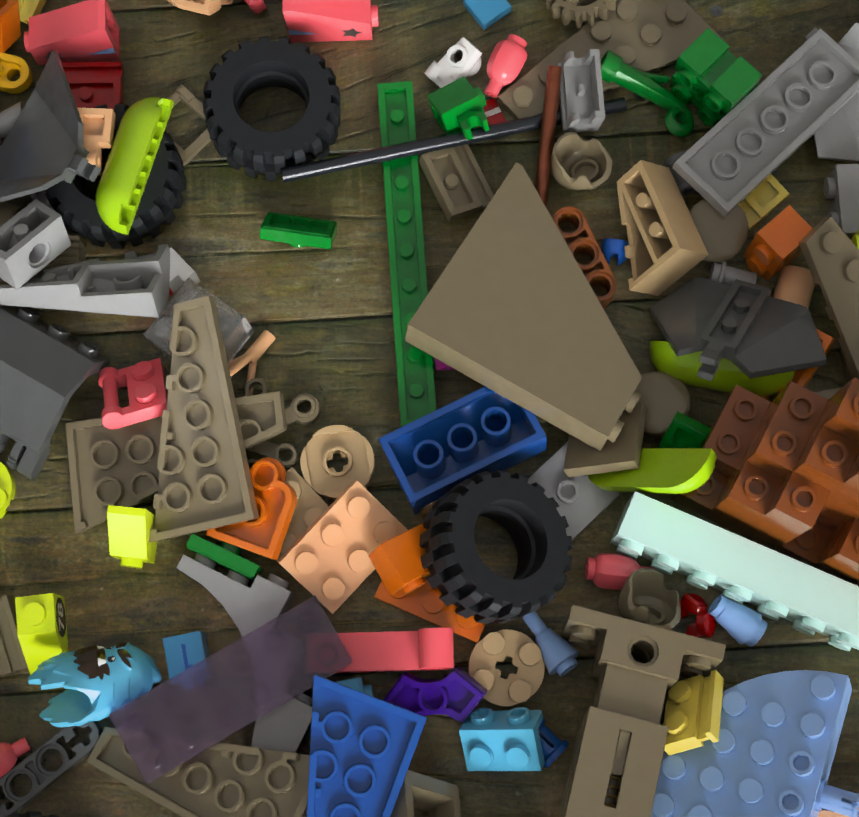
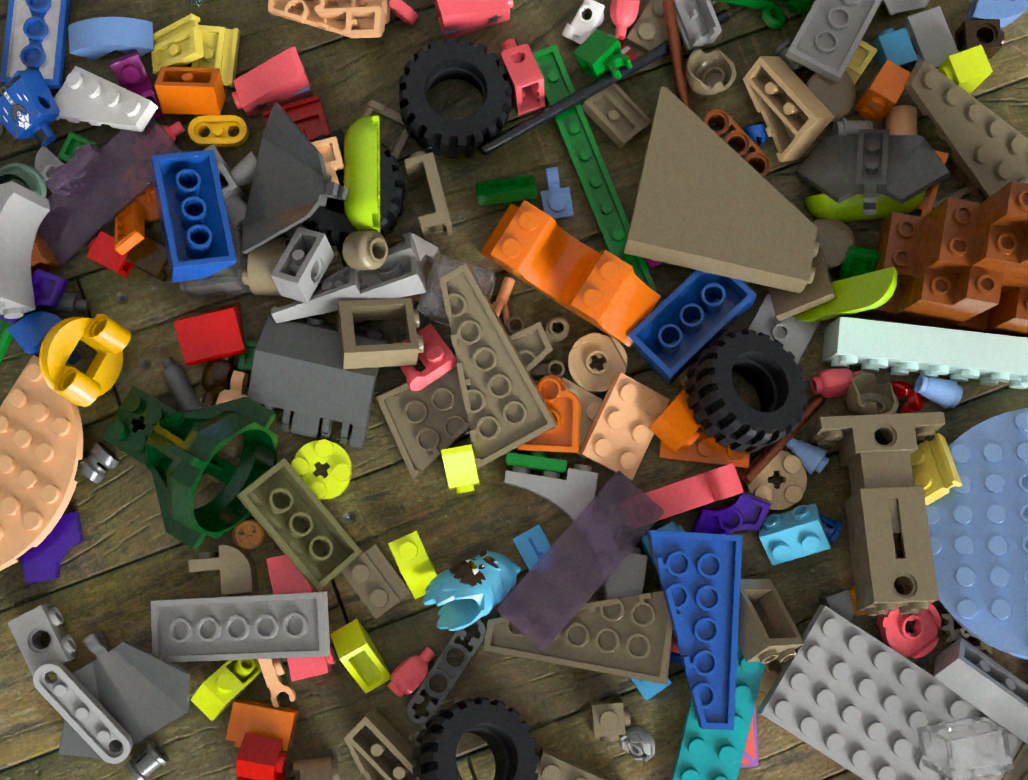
camera: 25 degrees left, 5 degrees up
none -> dark tan window [338,298,423,370]
none -> dark tan head [342,230,388,270]
none -> dark tan panel [404,151,453,242]
none -> orange piece [479,200,662,348]
none -> coral torso [500,39,545,115]
none -> medium blue plate [540,167,574,221]
none -> copper piece [741,394,826,484]
none -> dark azure brick [872,28,918,71]

